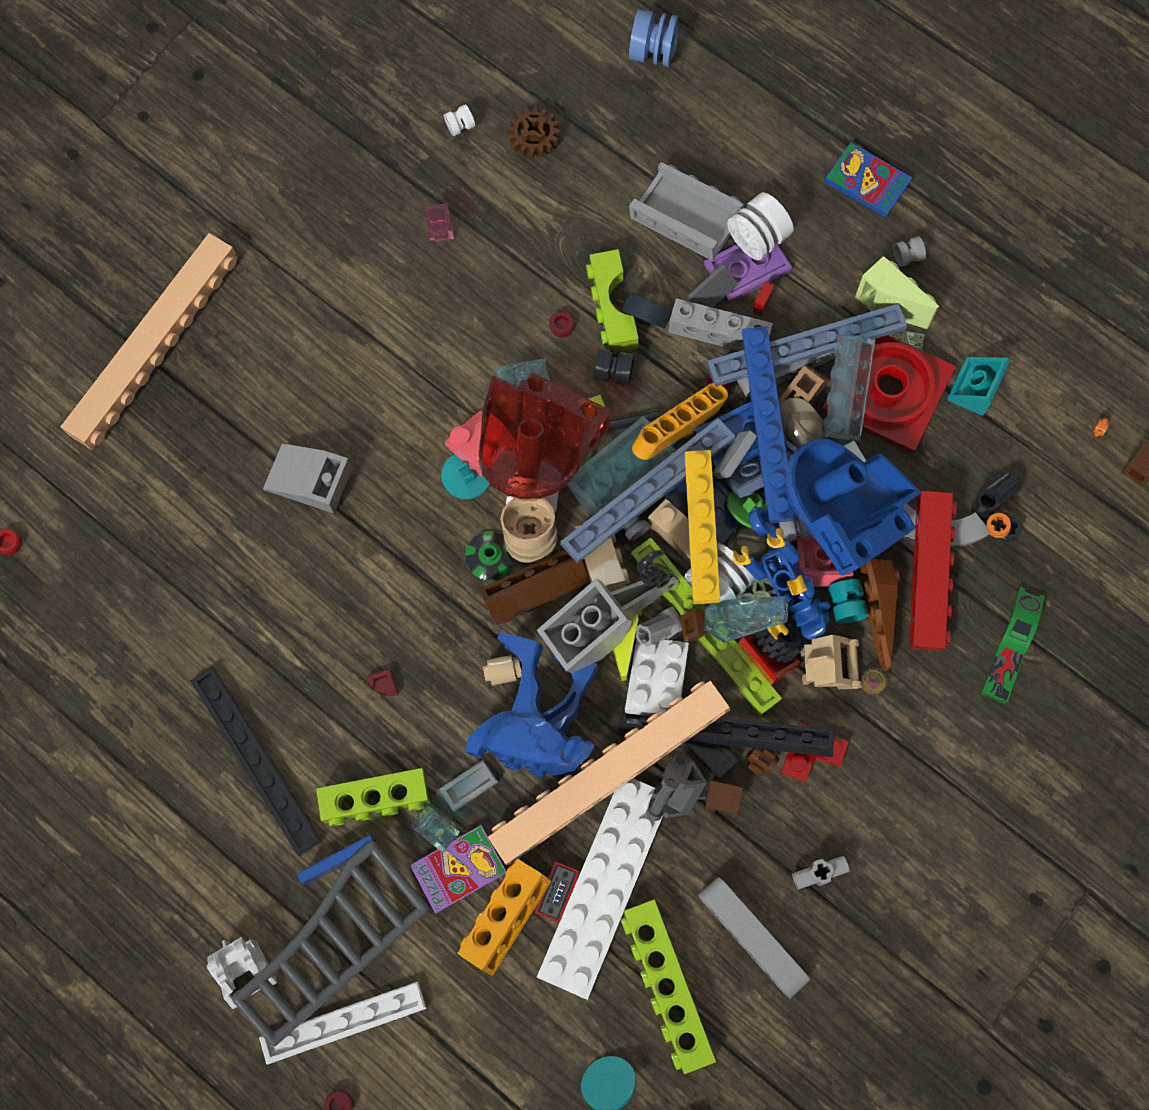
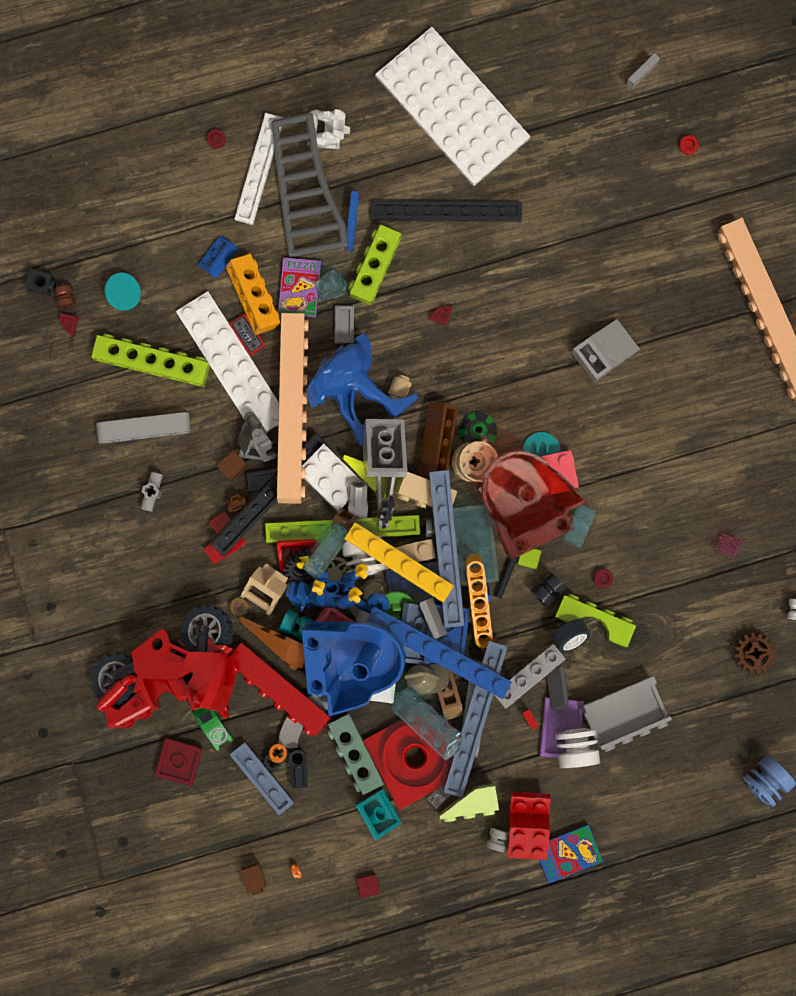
camera: 120 degrees right, 10 degrees up
none -> red piece [90,605,235,729]
none -> dark red plate [154,738,203,786]
none -> blue slope [198,236,238,278]
none -> sand blue plate [230,742,294,815]
none -> sand green brick [327,714,384,795]
none -> dark red tile [357,874,380,898]
none -> white plate [375,27,530,186]
none -> red bracket [507,792,551,860]

